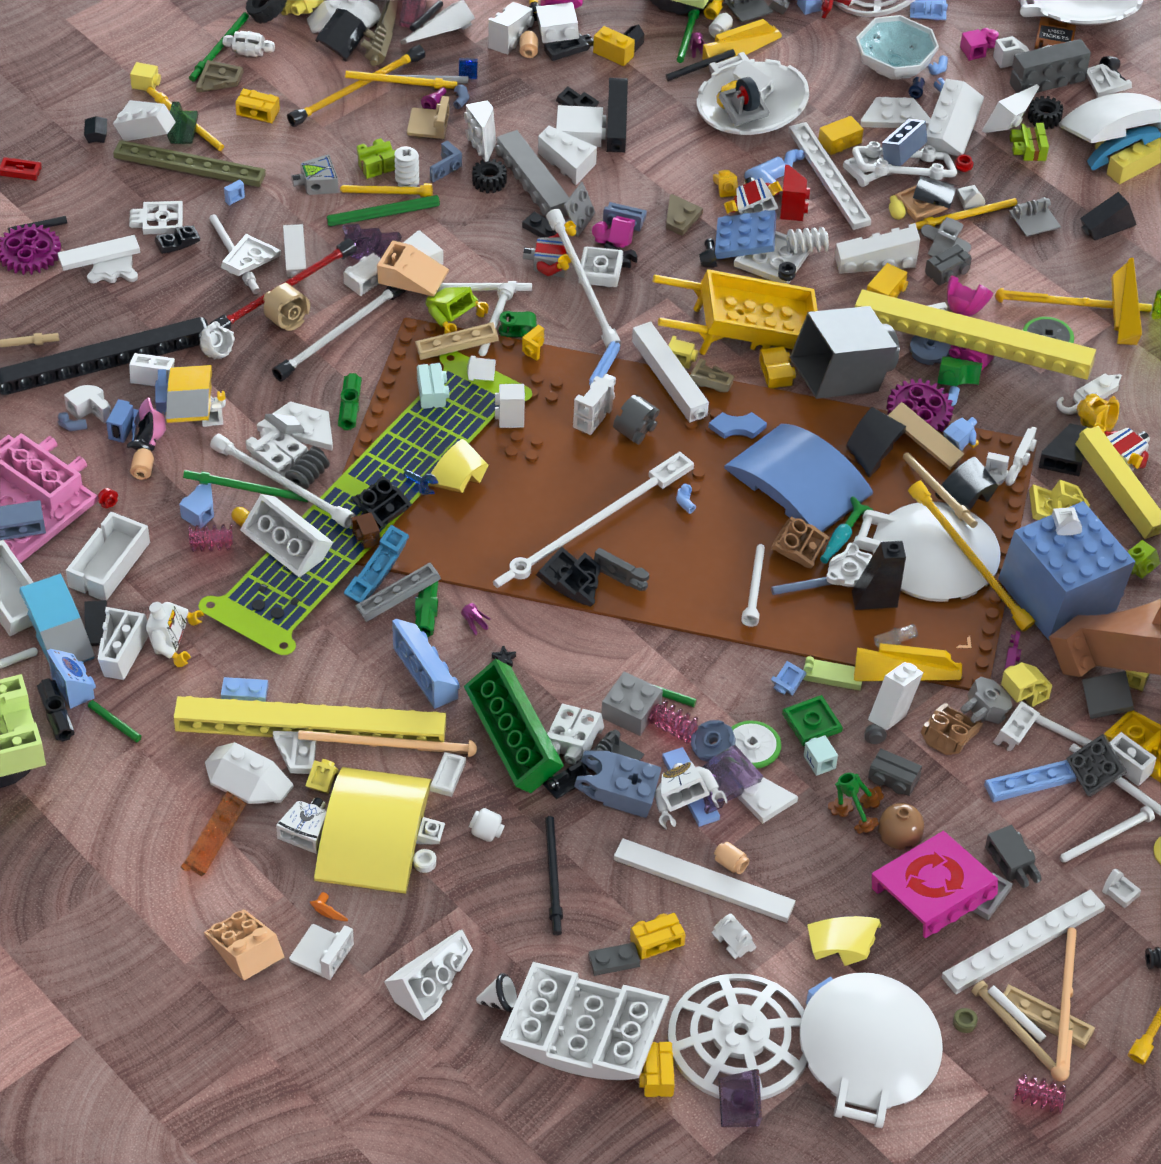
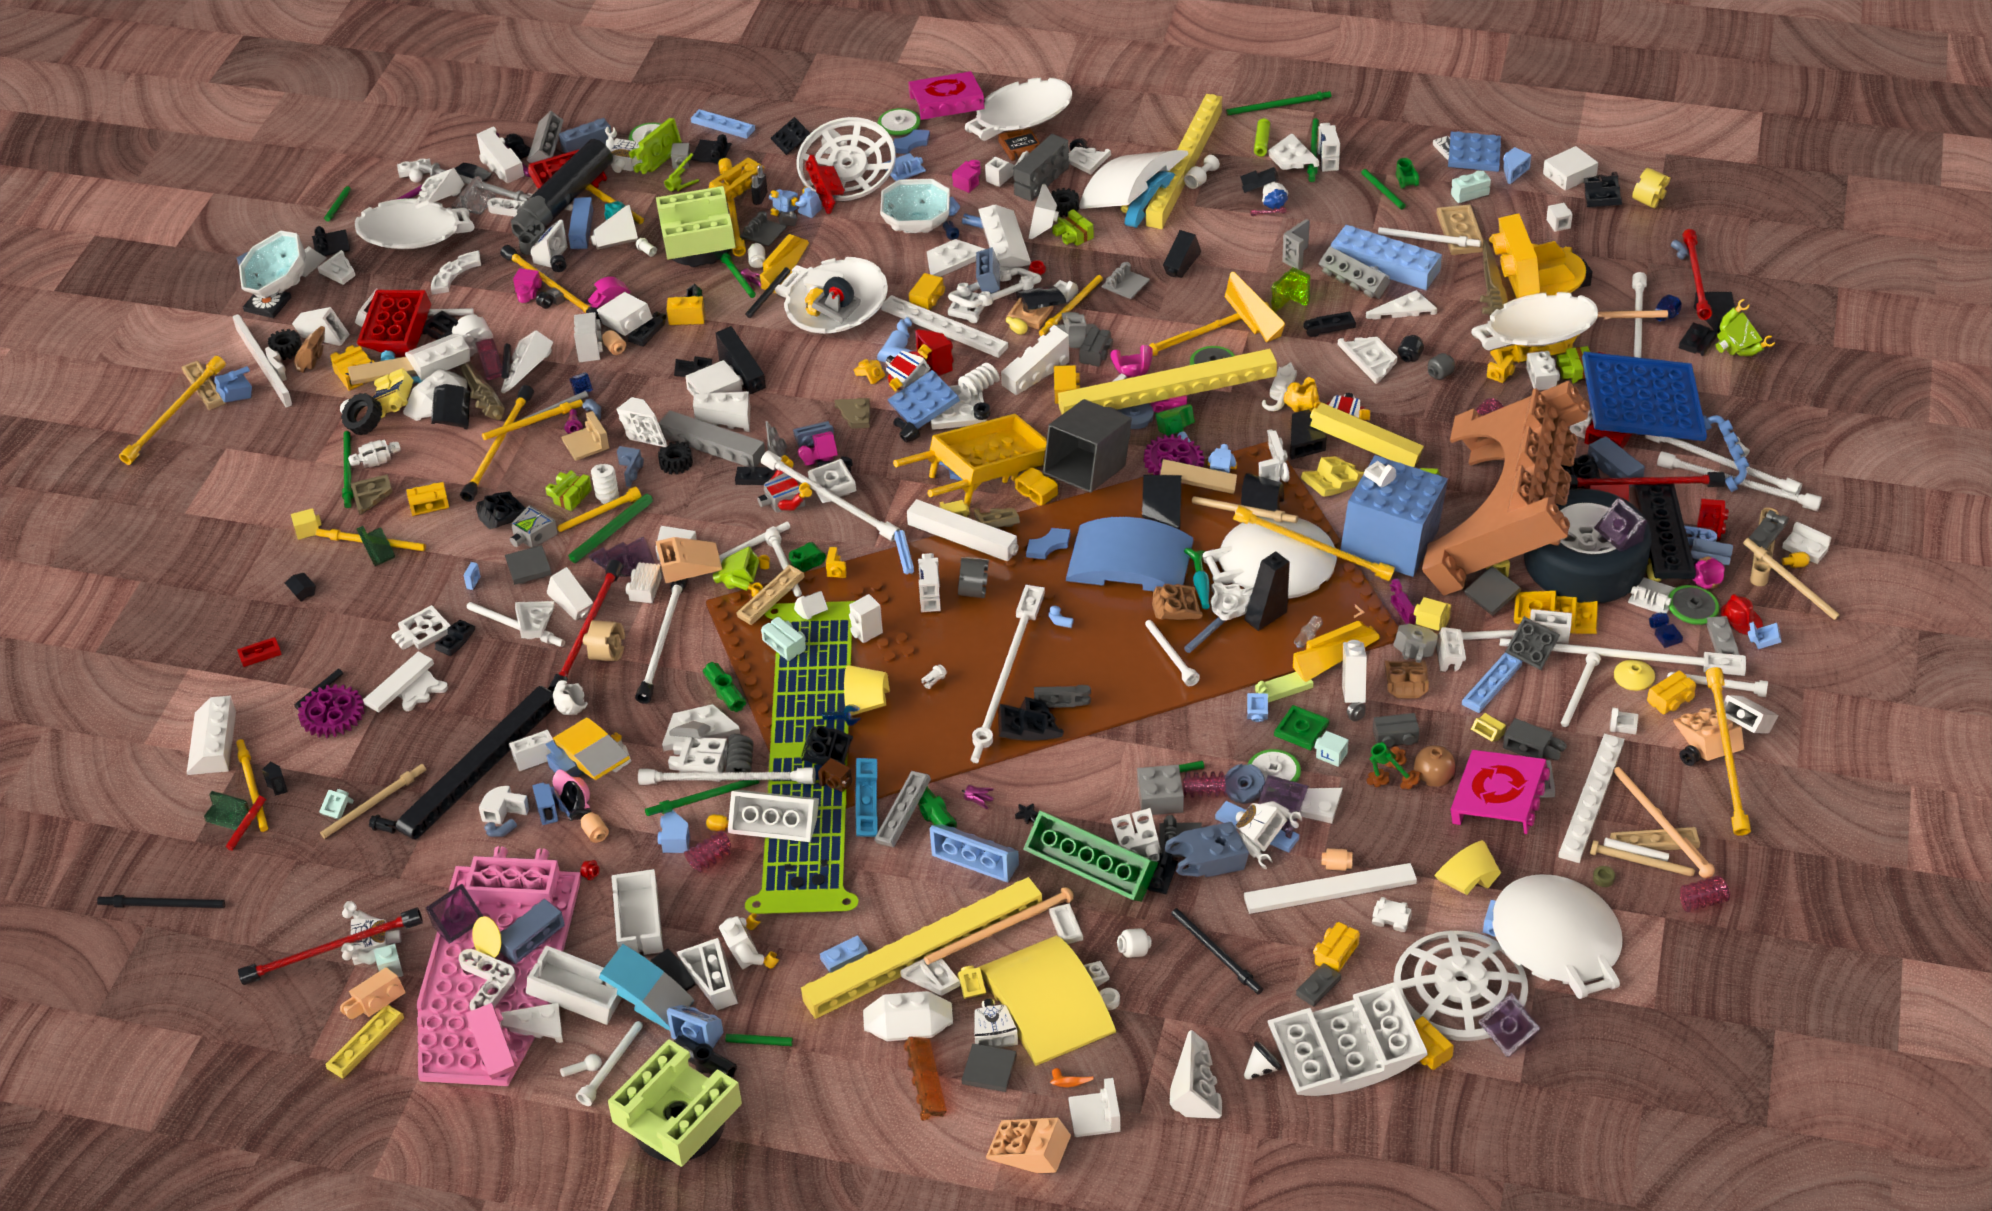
camera: 30 degrees left, 5 degrees down
white wedge [113,100,175,141] -> none
olive plate [113,140,266,187] -> none
none -> black slope [476,491,526,529]
none -> dark grey tile [505,545,552,585]
none -> white pin [921,665,947,689]
none -> dark grey tile [962,1043,1017,1092]
none -> light yellow piece [1471,713,1506,742]

